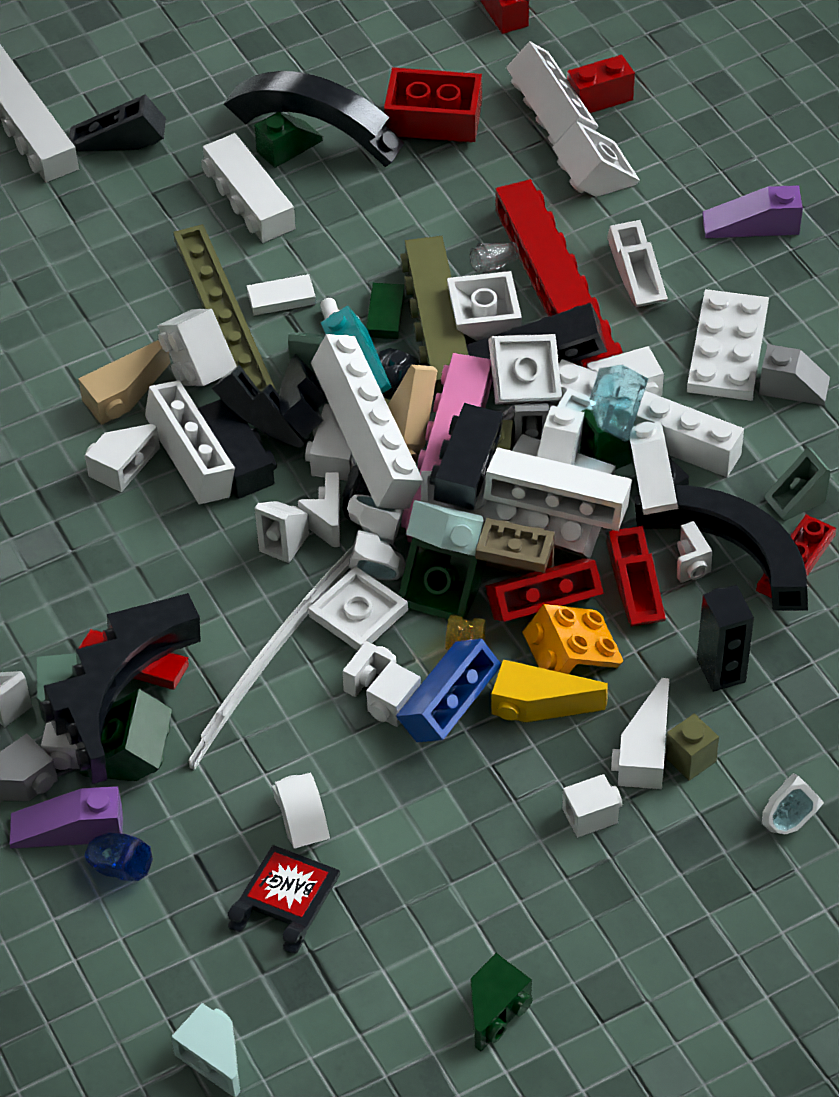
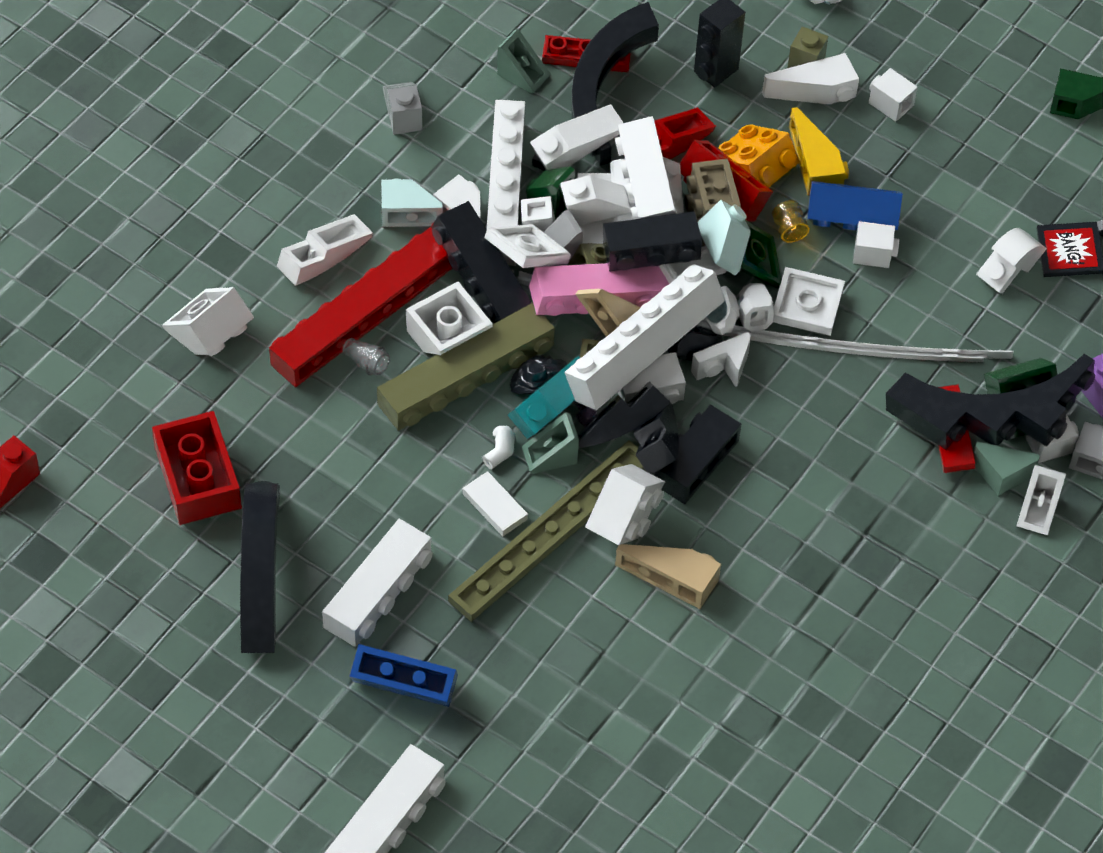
camera: 120 degrees left, 5 degrees up
black slope [69,94,166,152] -> none
white slope [85,424,160,492] -> none
white brick [145,380,235,504] -> none
dark green slope [254,111,323,168] -> none
white slope [255,501,309,563] -> none
white bracket [343,641,396,697] -> none
dark green tile [366,283,405,339] -> none
white brick [506,41,599,145] -> none
red brick [567,54,635,113] -> none
clear light blue slope [589,364,648,441] -> none
white bracket [677,521,712,583] -> none
white plate [687,289,769,401] -> none
medium lavender slope [702,185,803,238] -> none
none -> blue brick [350,644,458,707]
none -> light aqua slope [381,178,442,227]

